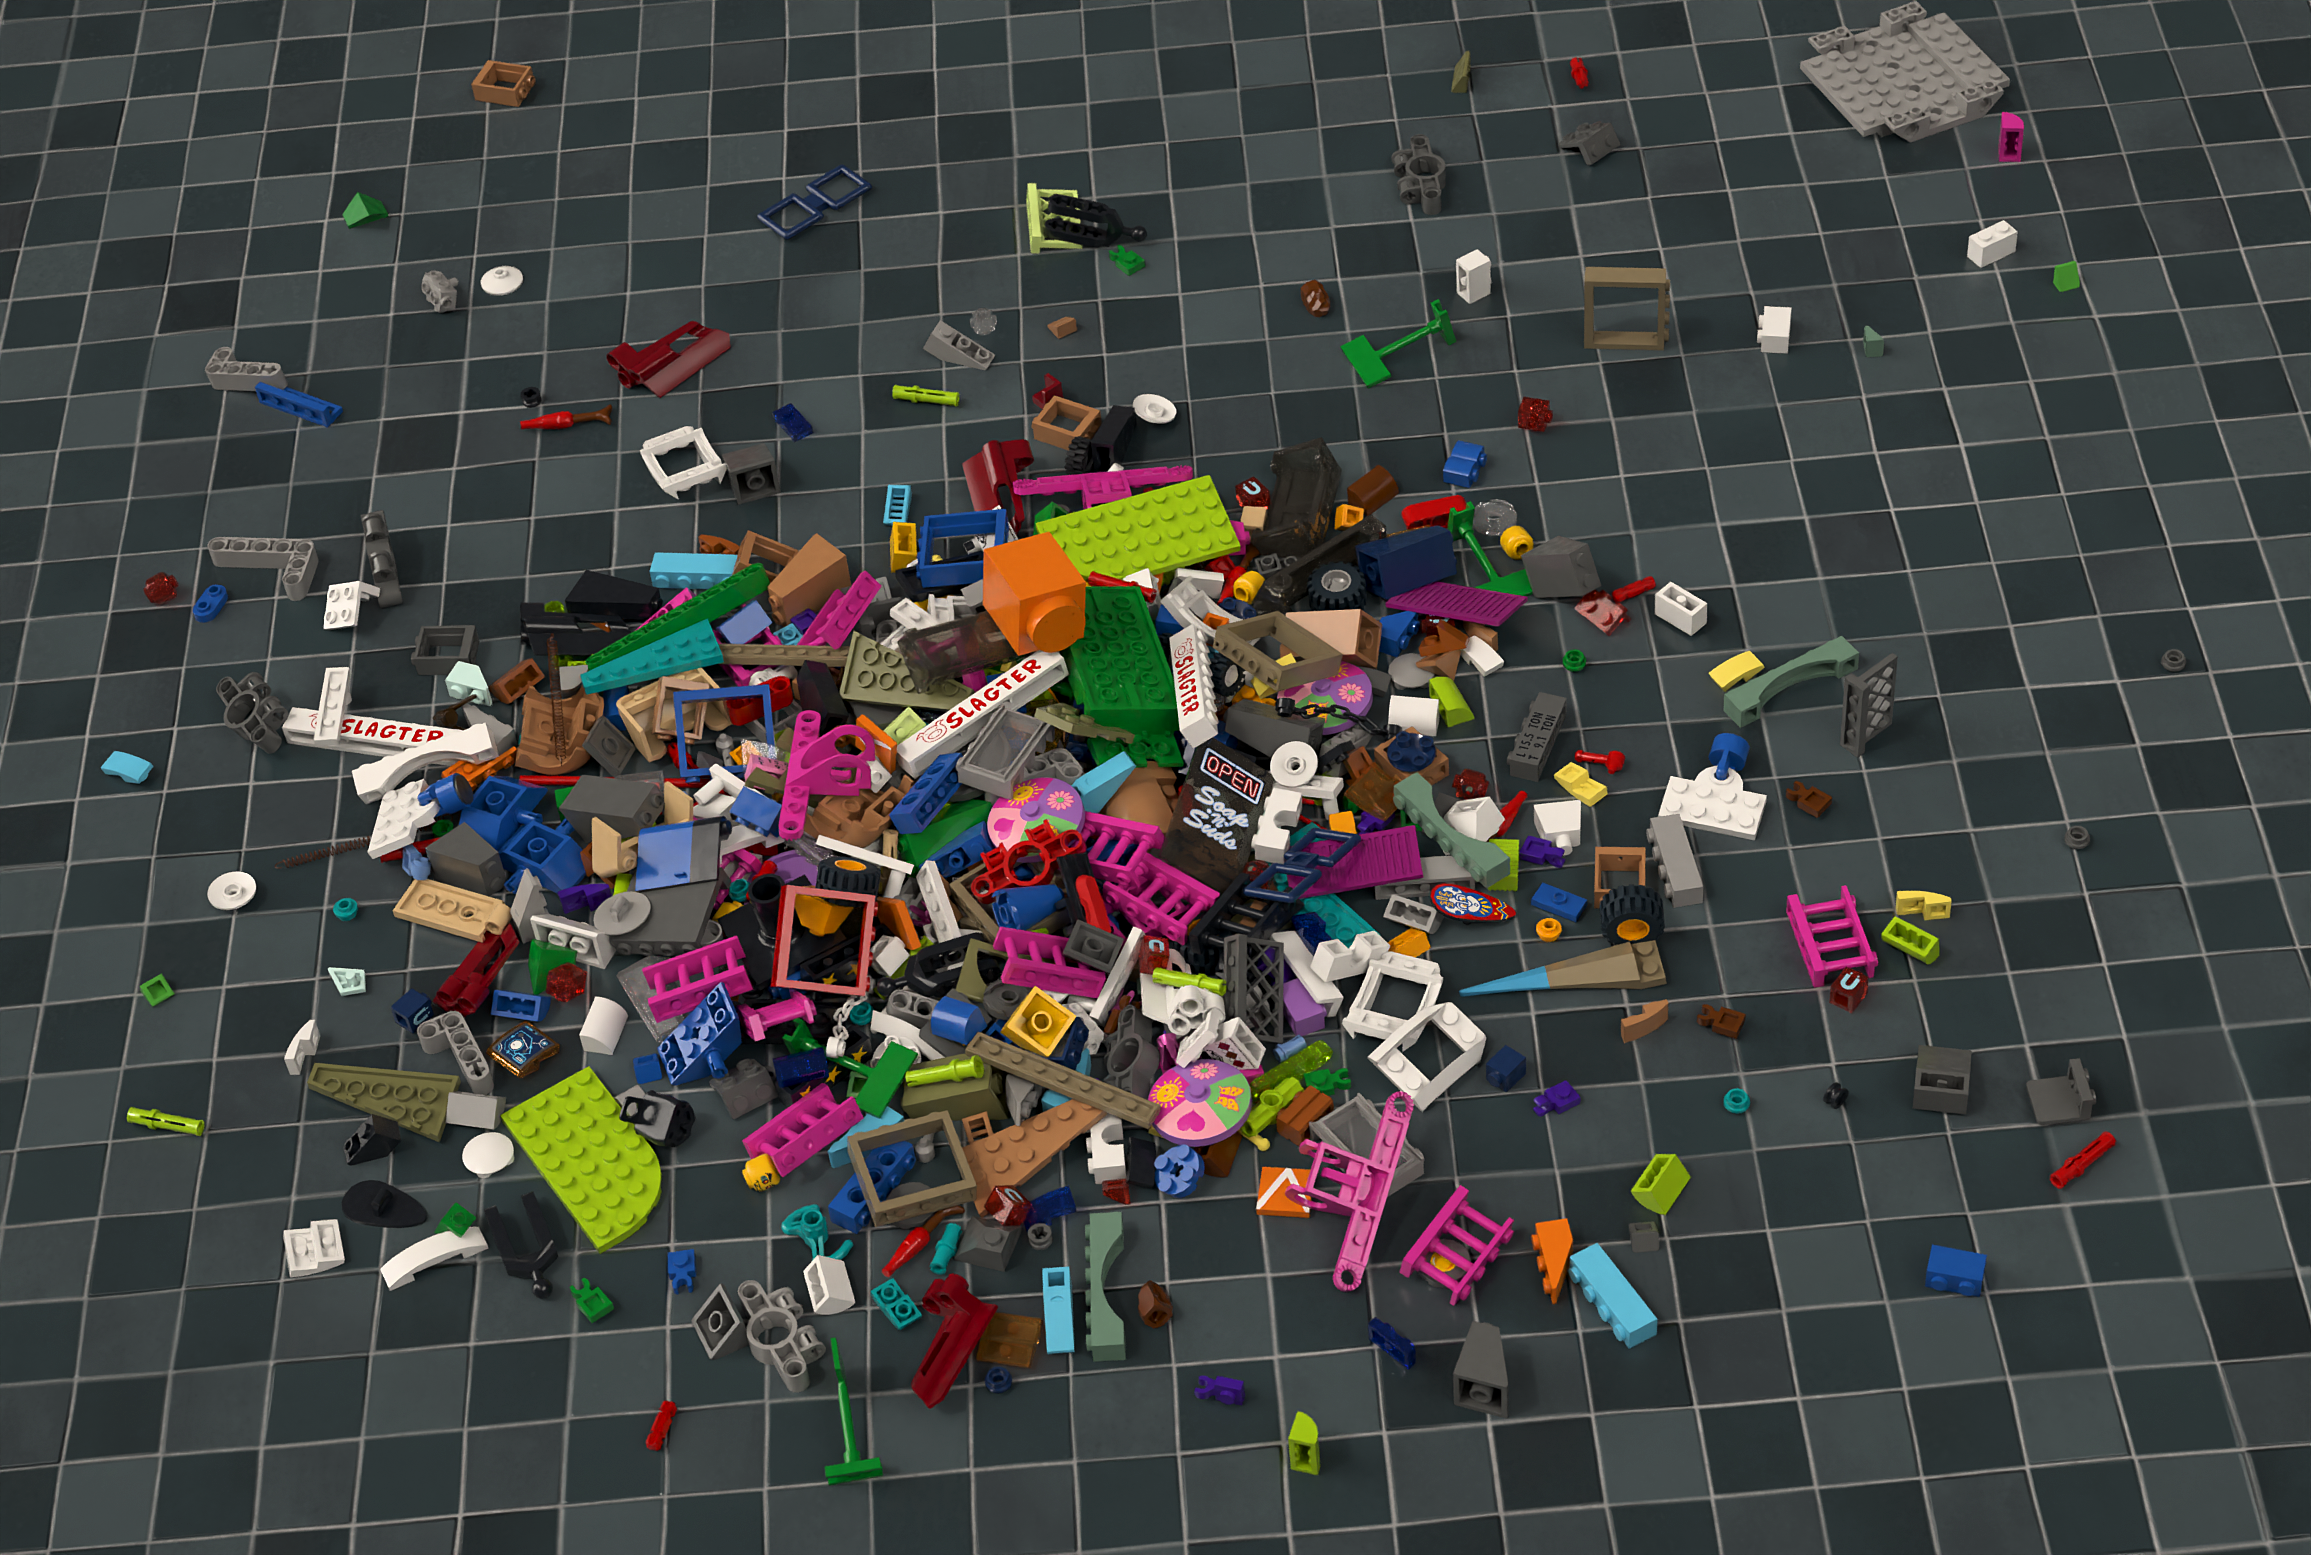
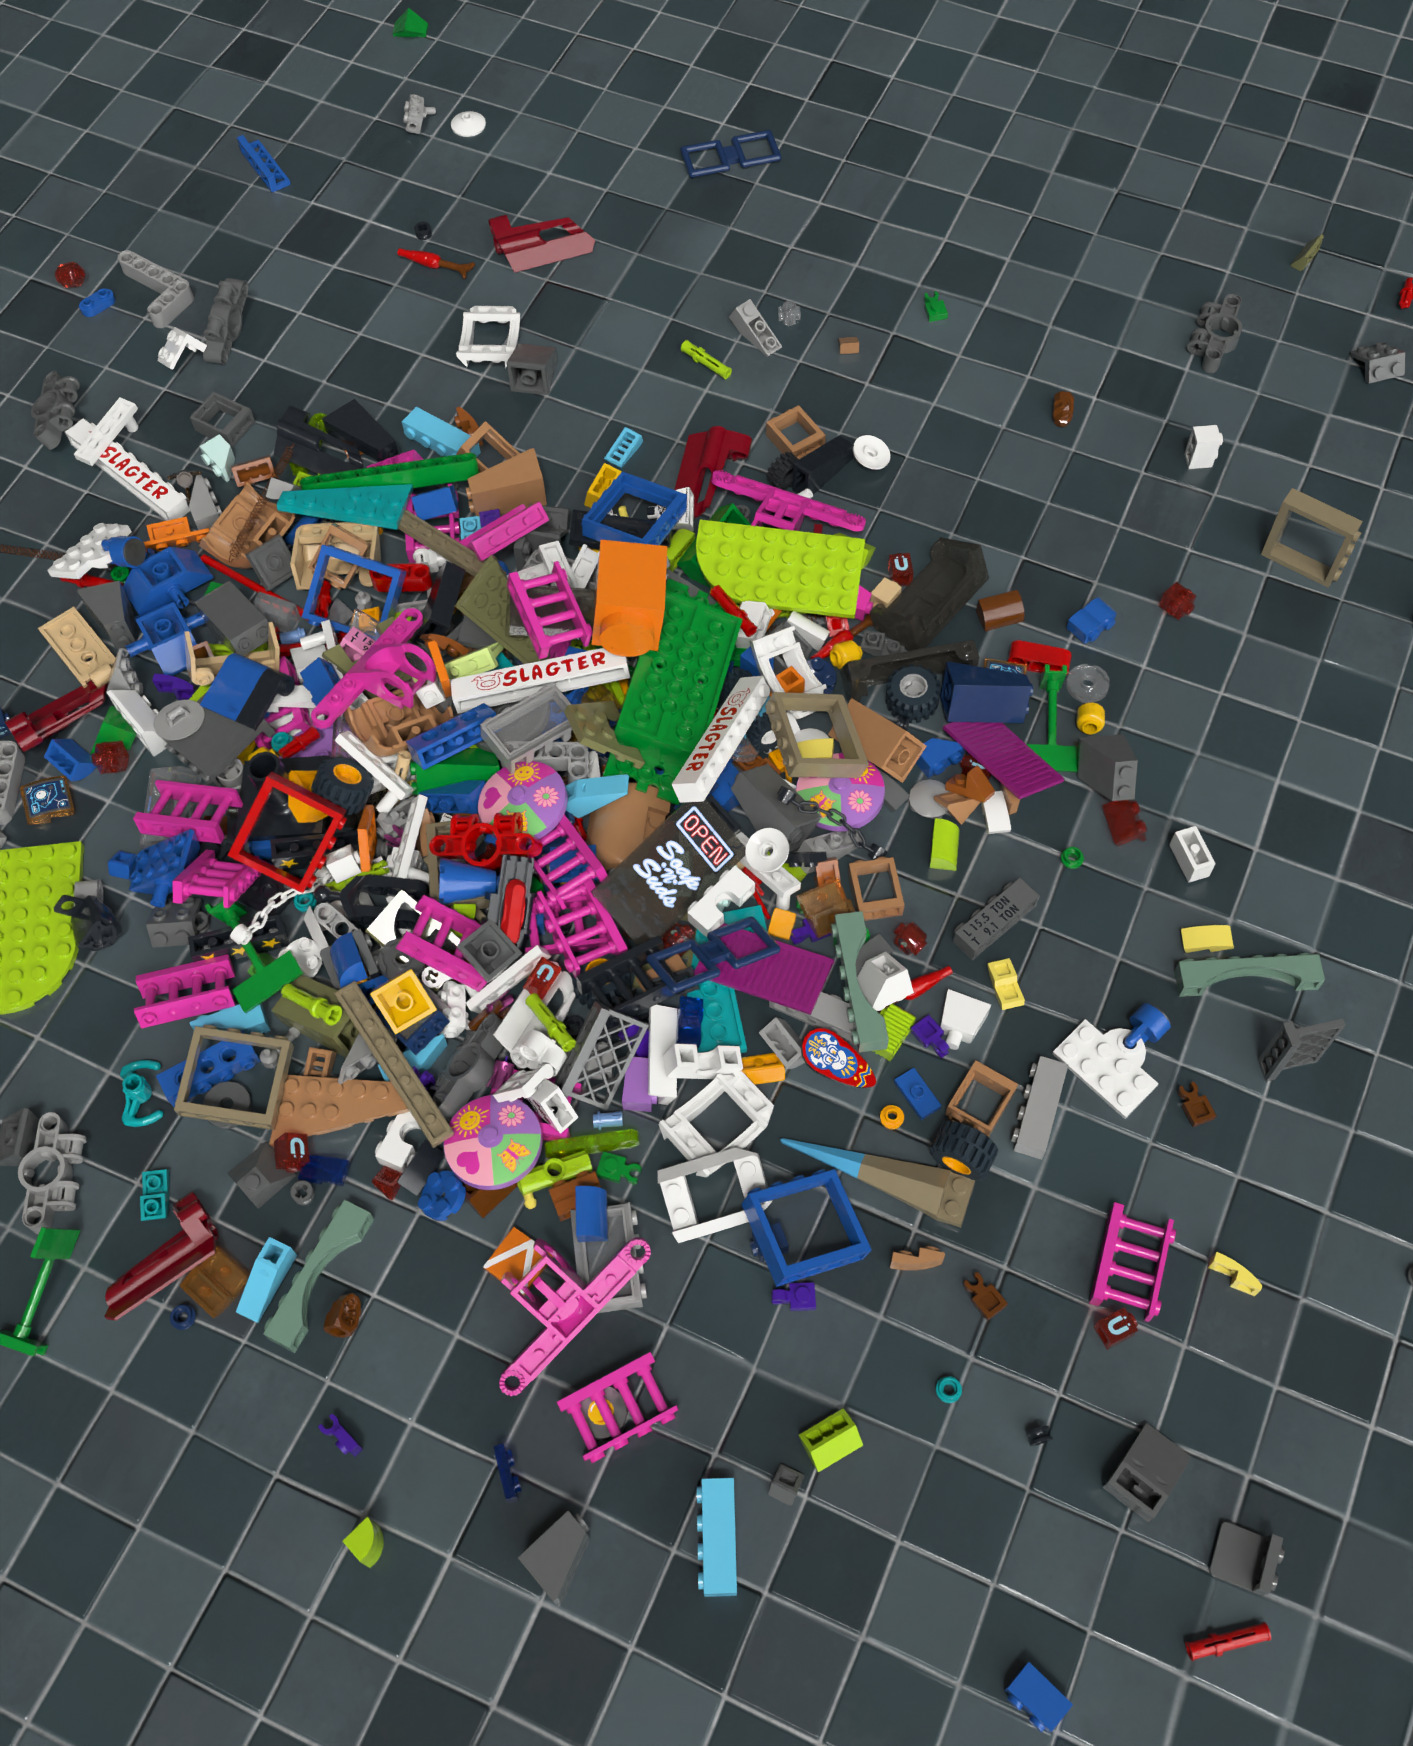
camera: 25 degrees right, 15 degrees up
light grey beam [205,347,288,391] -> none
teal plate [333,898,358,921] -> none
white arch [352,723,499,804] -> none
medium blue plate [402,845,431,880] -> none
white brick [579,997,628,1055] -> none
blue plate [668,1249,696,1295] -> none
yellow head [742,1154,780,1192] -> none
clear blue plate [772,403,813,442] -> none
clear blue brick [772,1047,829,1088] -> none
white brick [803,1255,855,1315] -> none
red piece [882,1205,965,1277] -> none
teal pin [929,1223,962,1275] -> none
yellowish green fence [1026,183,1082,253] -> none
dark red panel [1032,373,1063,410] -> none
black piece [1044,194,1147,248] -> none
light orange slope [1335,504,1364,531] -> none
green piece [1340,299,1456,388] -> none
dark blue dish [1387,731,1436,772] -> none
white brick [1388,695,1439,736] -> none
orange slope [1531,1218,1573,1304] -> none
red piece [1574,750,1626,774] -> none
red axle [1611,576,1656,603] -> none
lime brick [1881,916,1940,964] -> none
none -> dark pink fence [507,561,592,659]
none -> blue brick [575,1186,608,1243]
none -> blue window [741,1169,872,1287]

